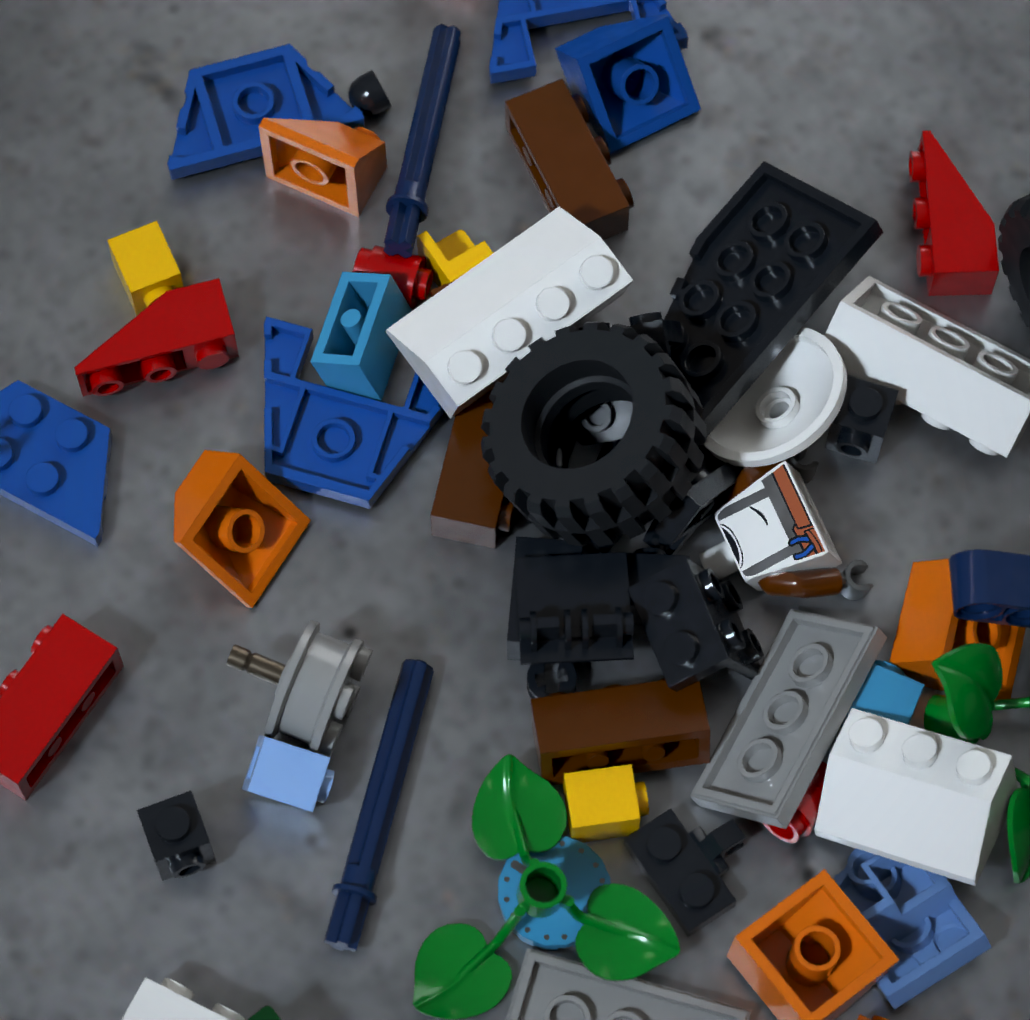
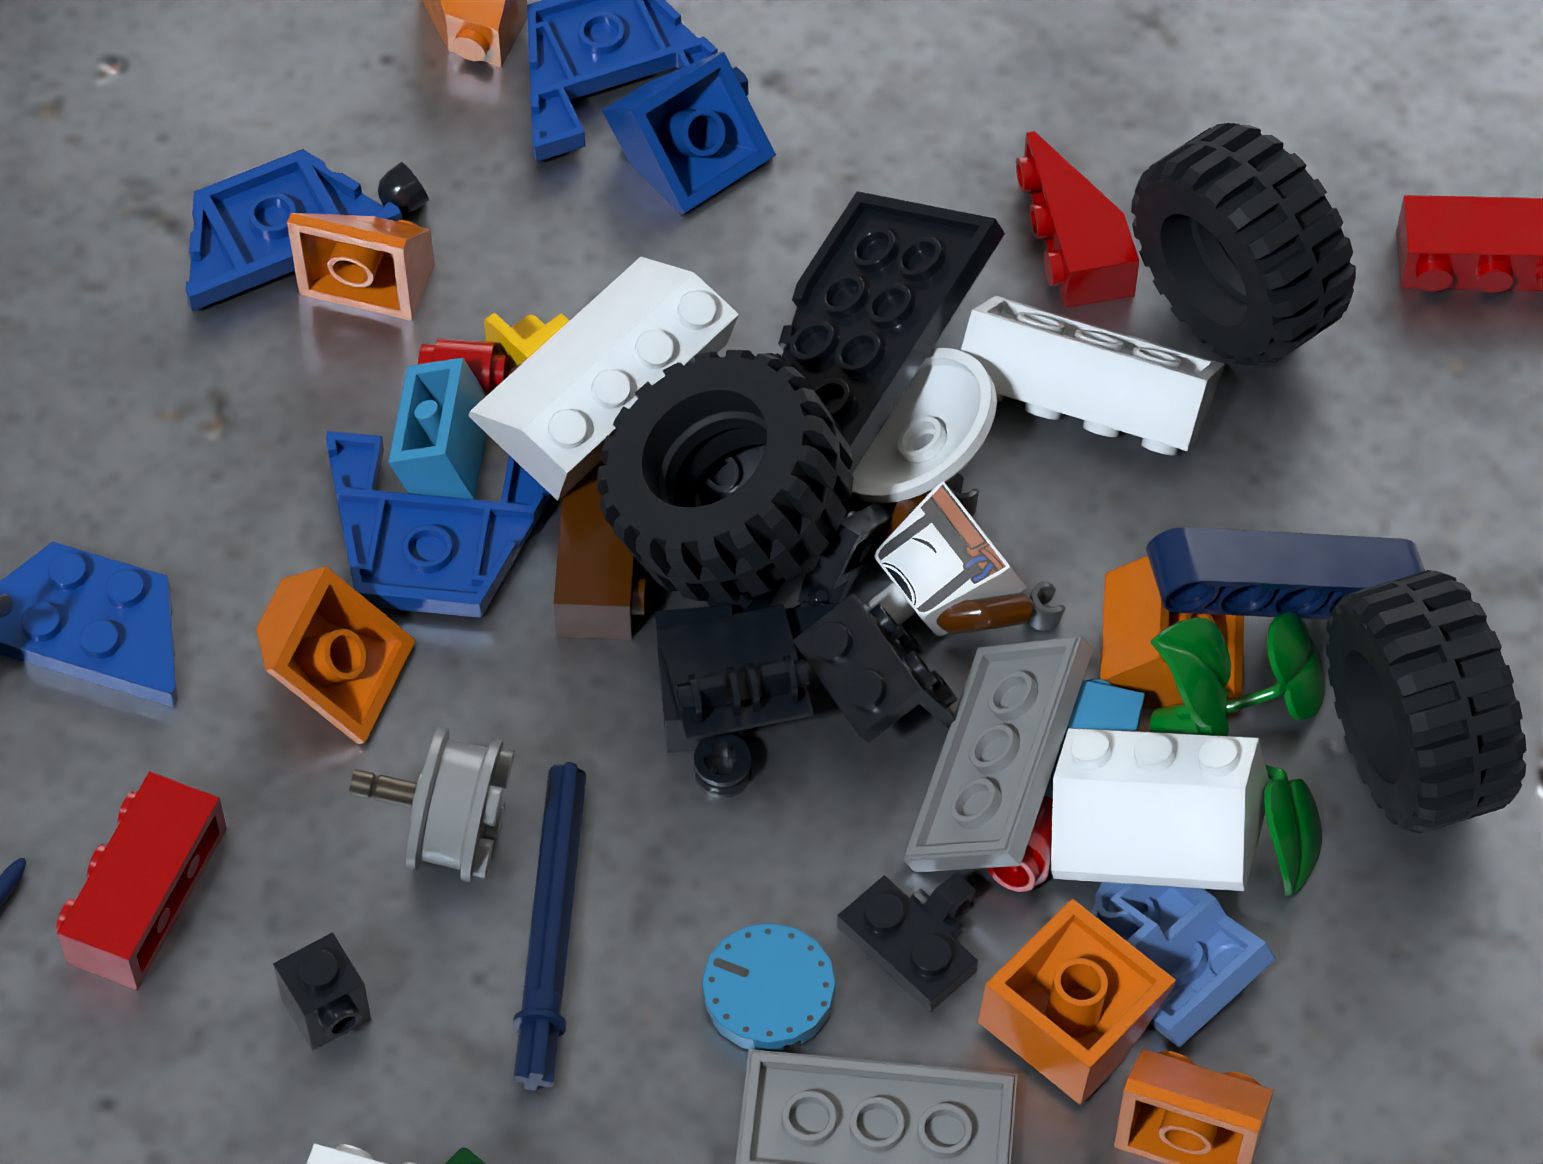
camera: 10 degrees left, 10 degrees down
red slope [74,278,239,397] -> none
yellow brick [107,221,184,316] -> none
light blue brick [242,735,335,812] -> none
dark blue axle [384,24,461,258] -> none
green plant [413,754,680,1020] -> none
reddish brown brick [505,79,634,240] -> none
reddish brown brick [530,678,710,785] -> none
yellow brick [563,764,649,842] -> none
black brick [825,375,899,464] -> none

